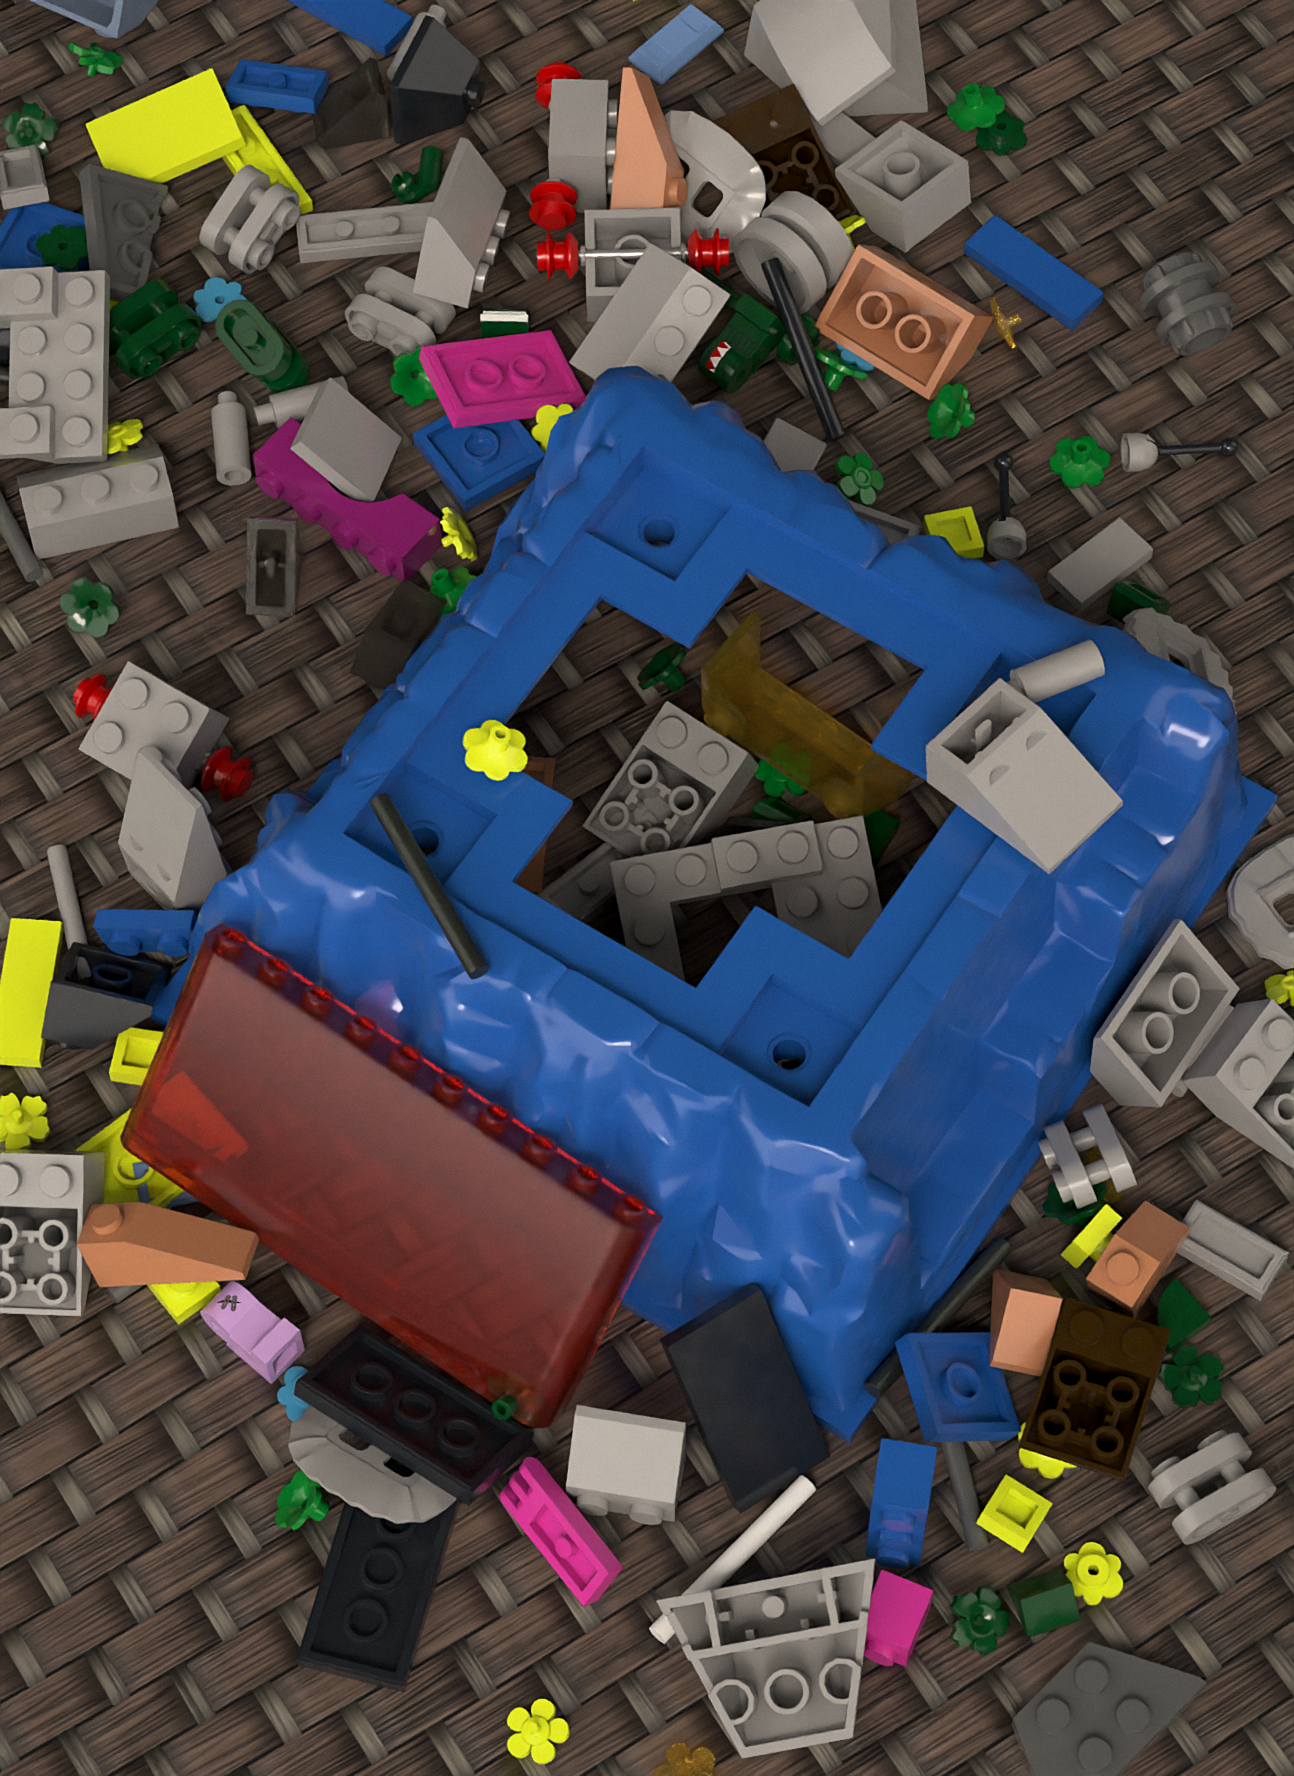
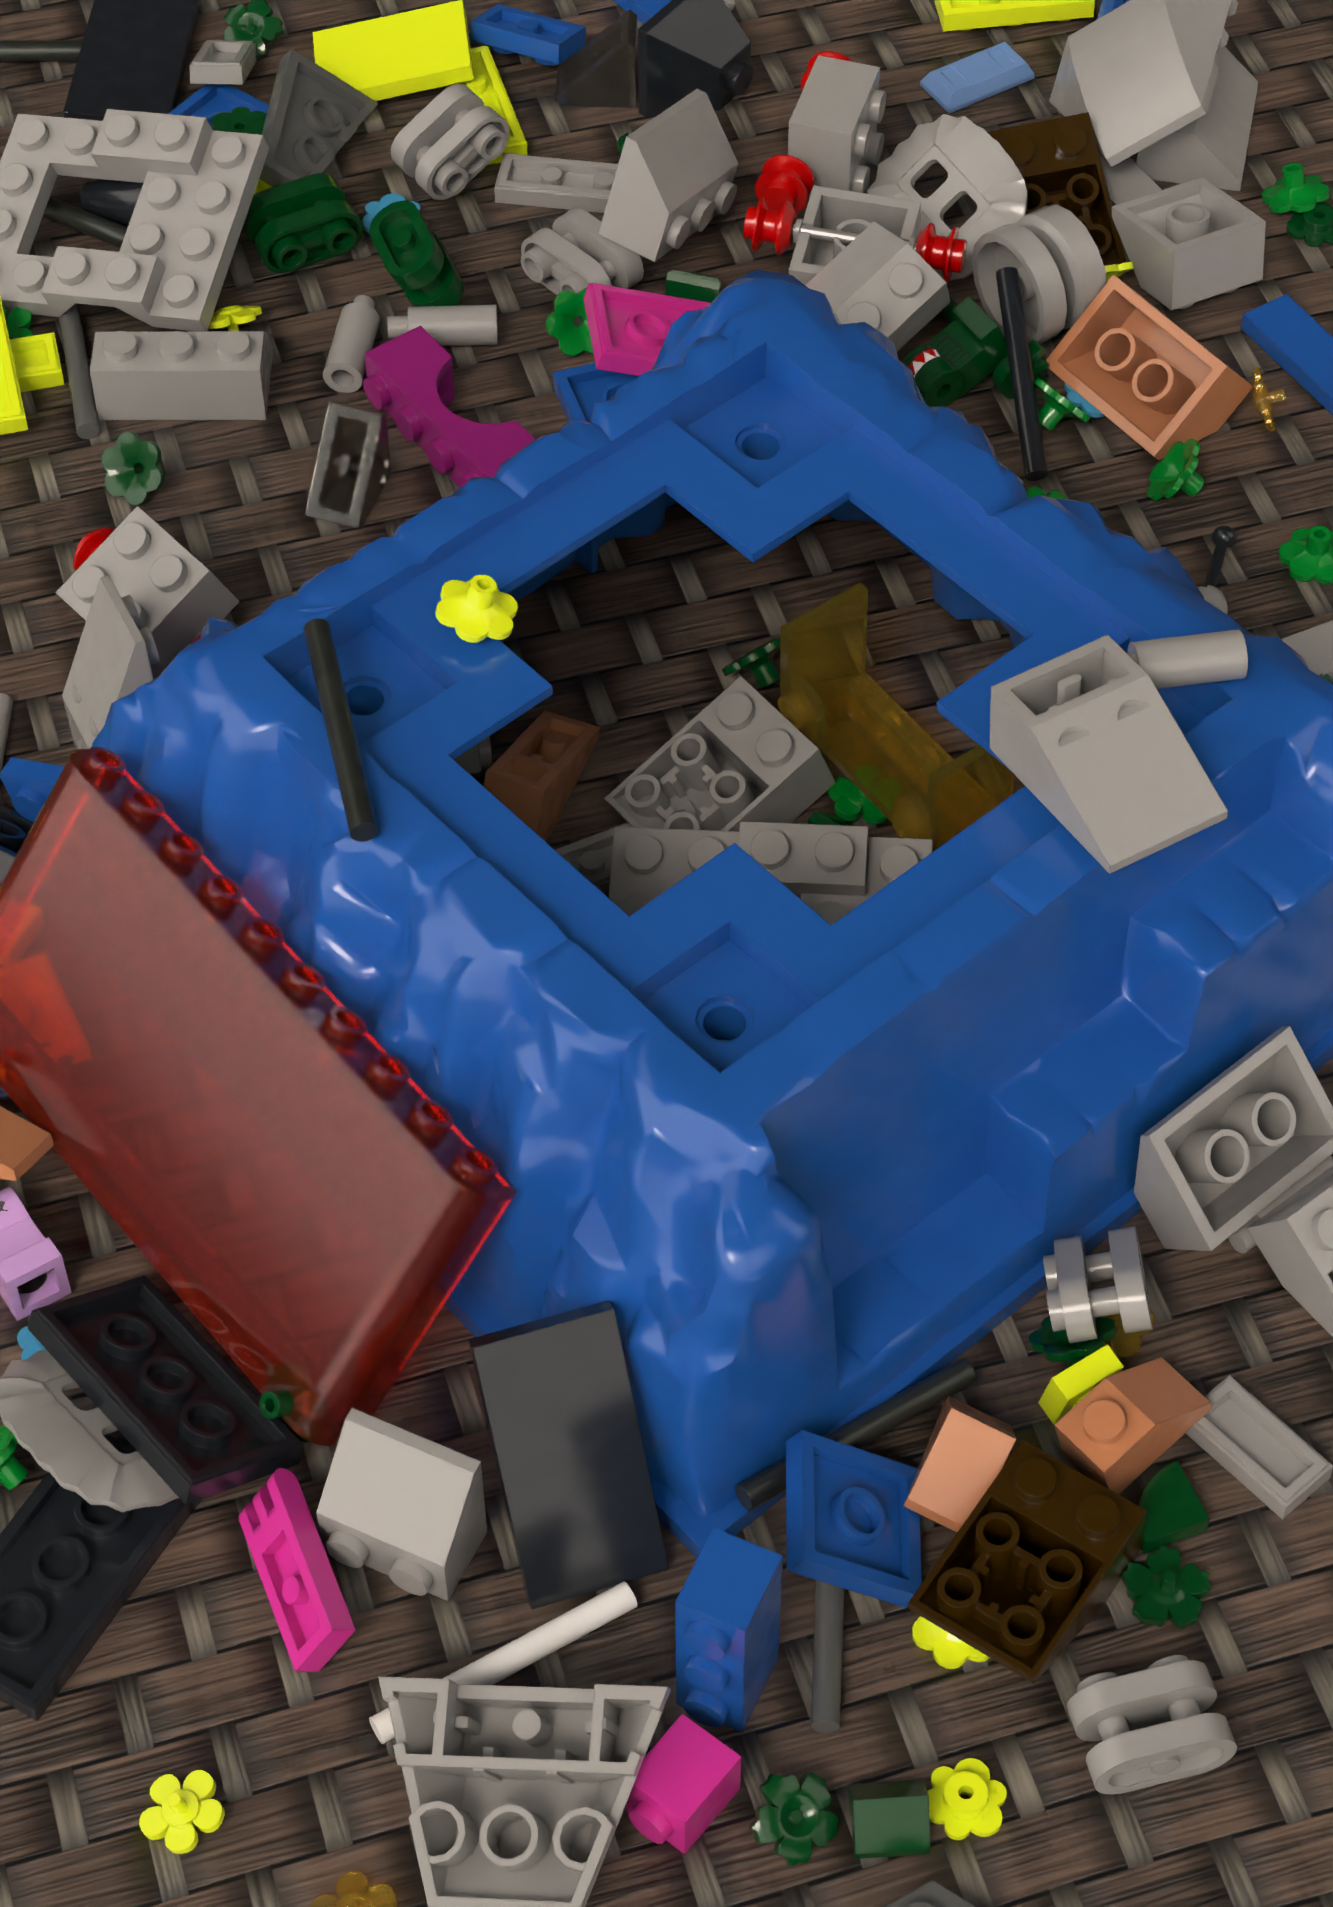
camera: 15 degrees right, 10 degrees down
light grey tile [290,378,402,502] -> none
nougat slope [610,67,687,212] -> none
neon yellow plate [976,1474,1053,1553] -> none

